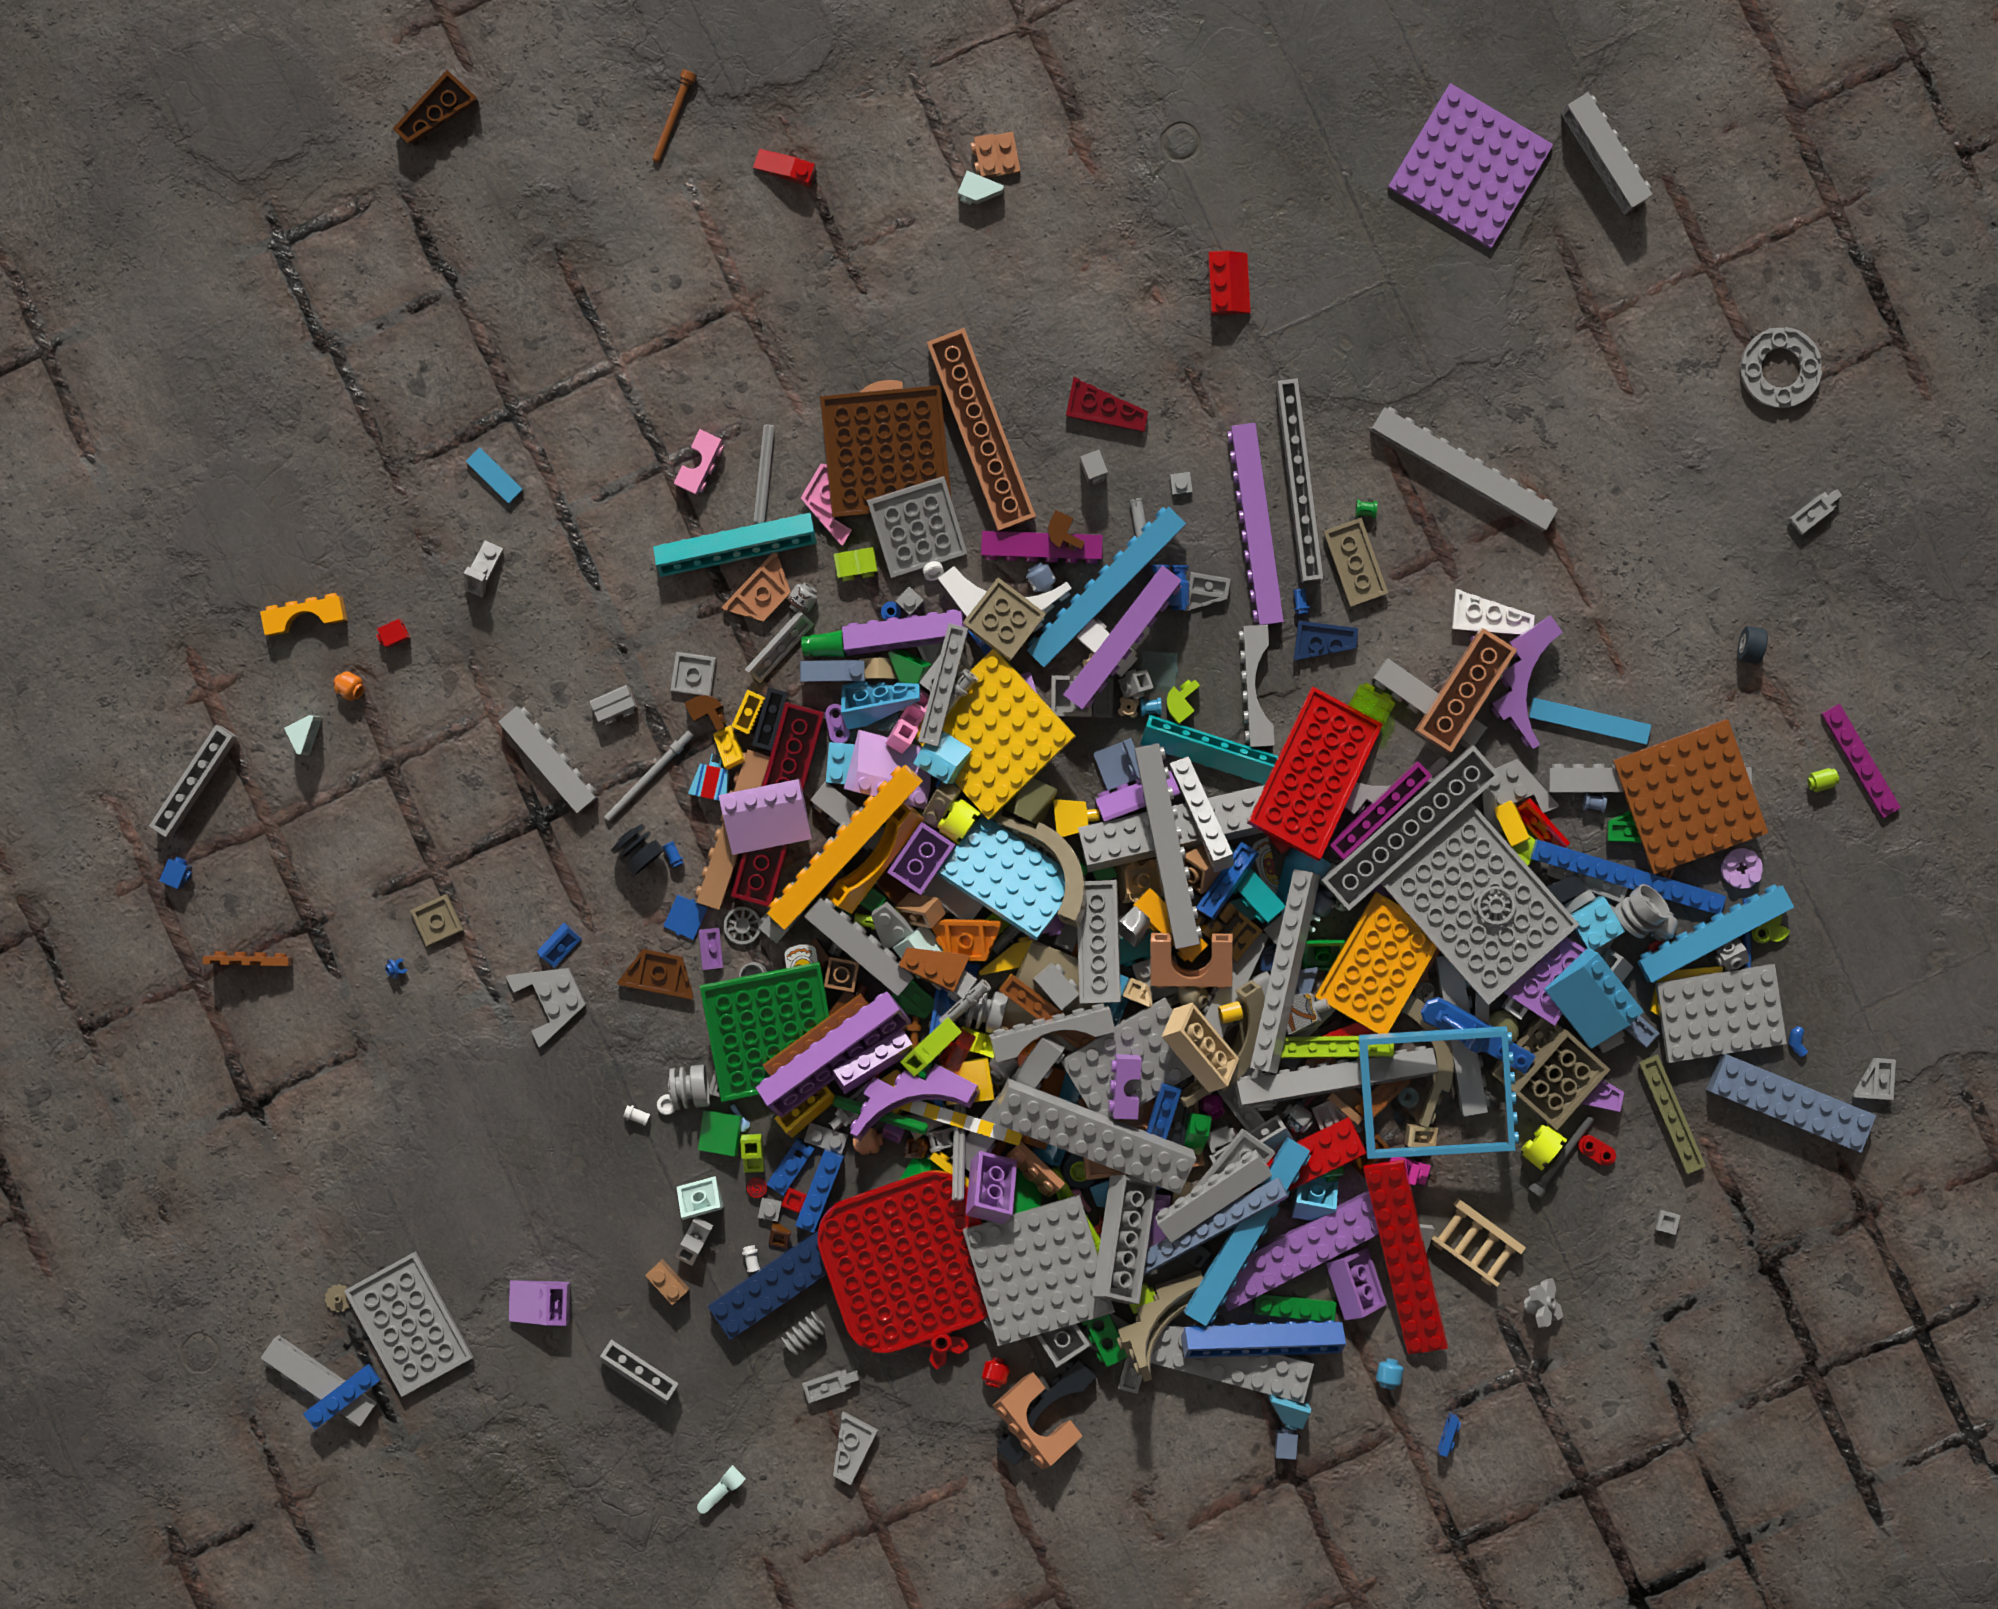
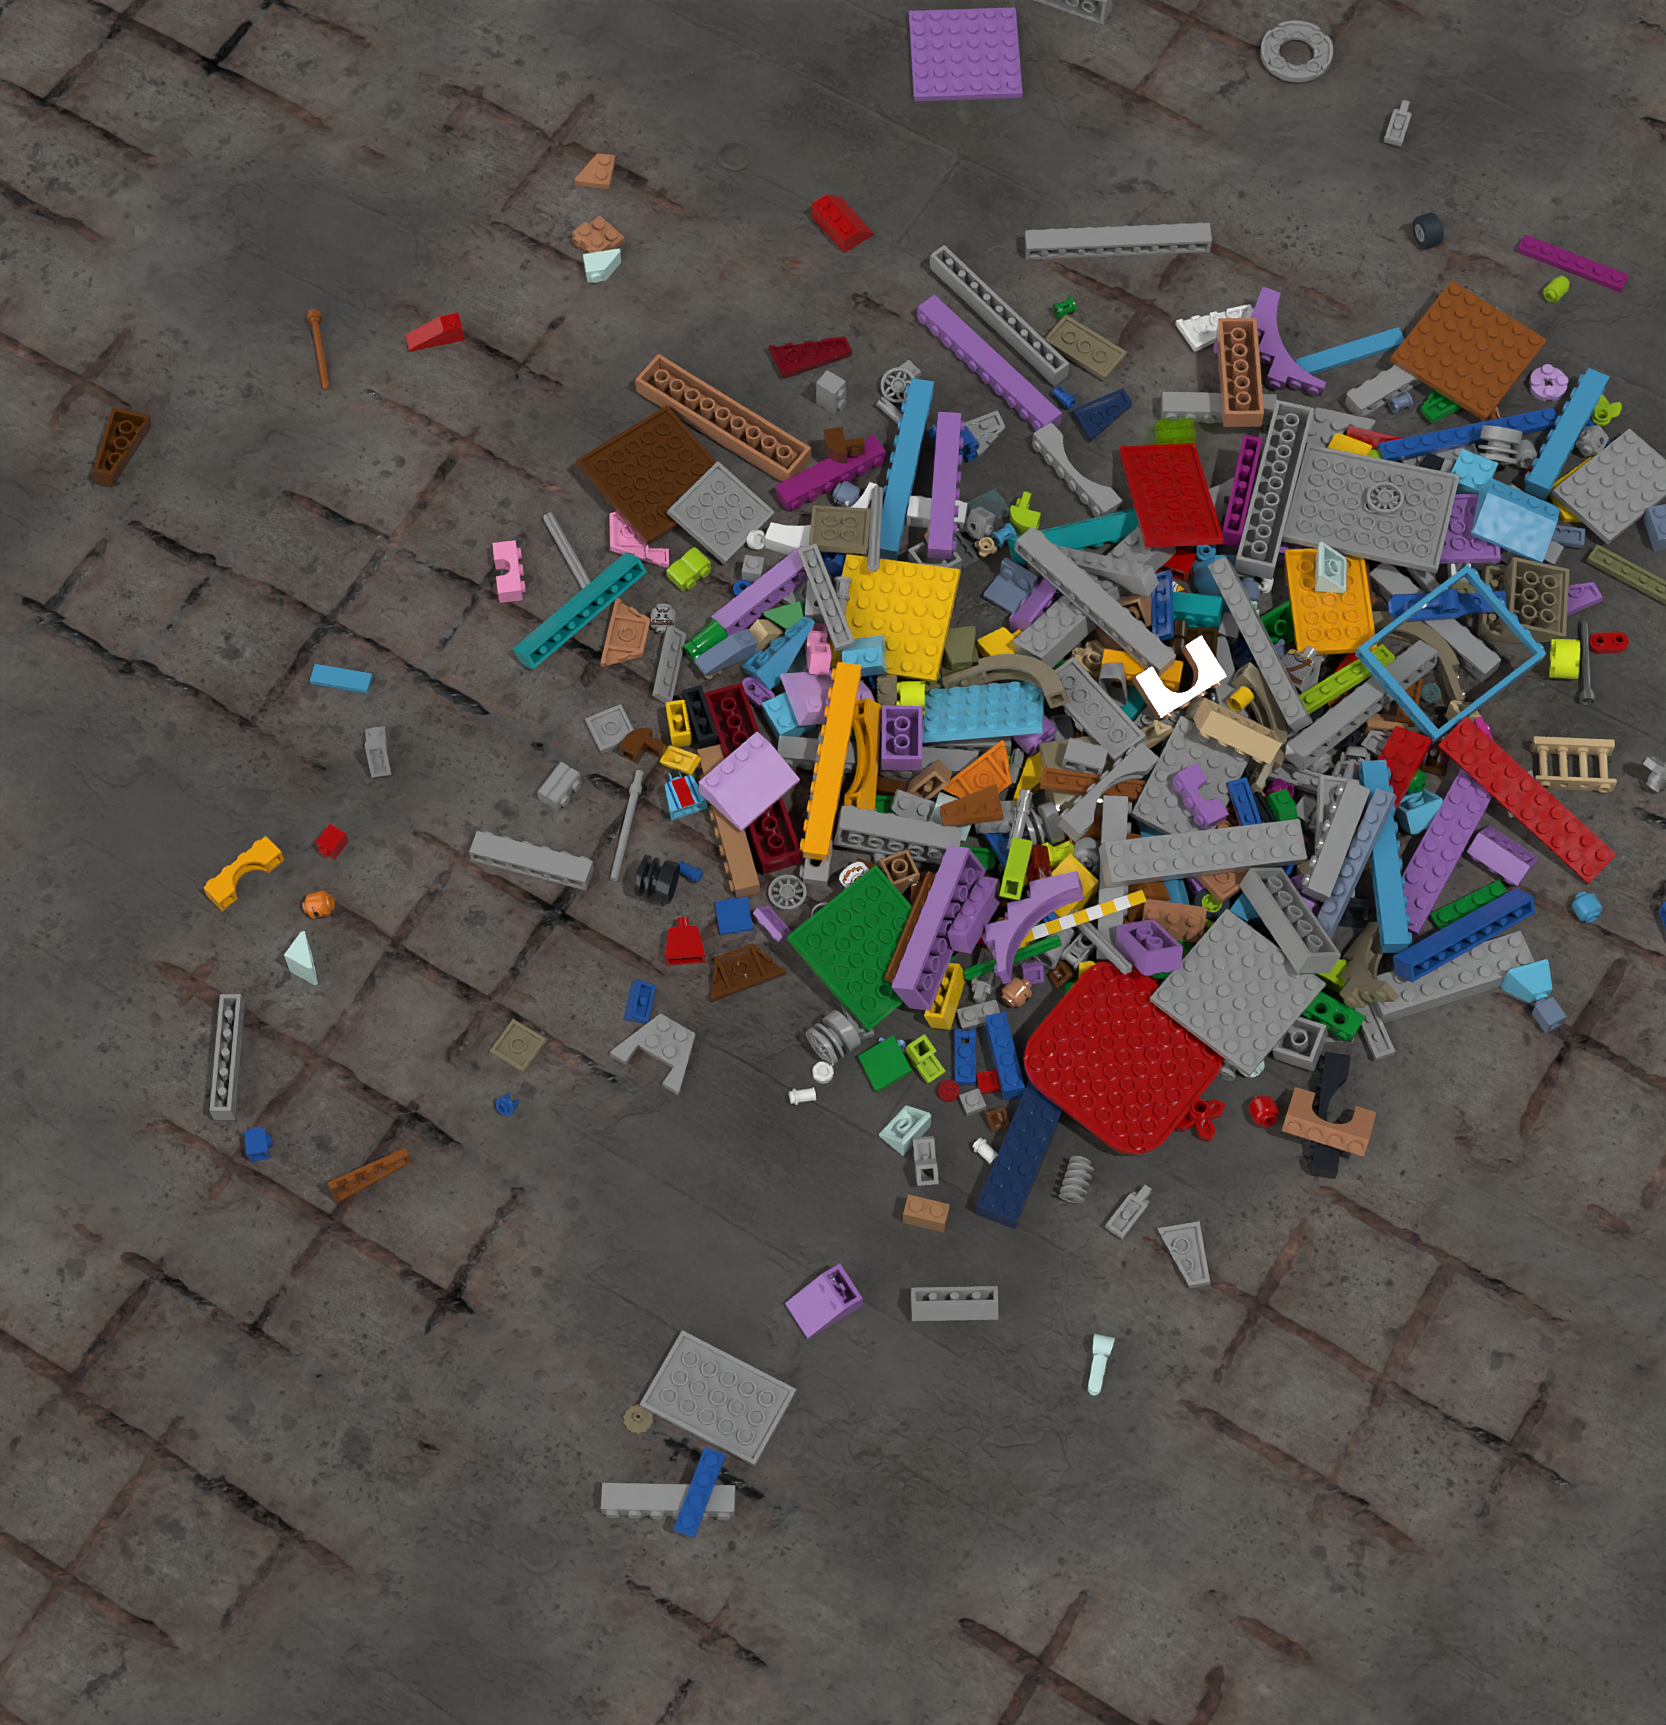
camera: 30 degrees left, 25 degrees down
none -> nougat wing [574,153,616,189]
none -> red torso [665,917,705,966]
none -> light grey axle [868,485,883,572]
none -> light grey wheel [881,368,914,403]
none -> light aqua slope [1315,542,1347,593]

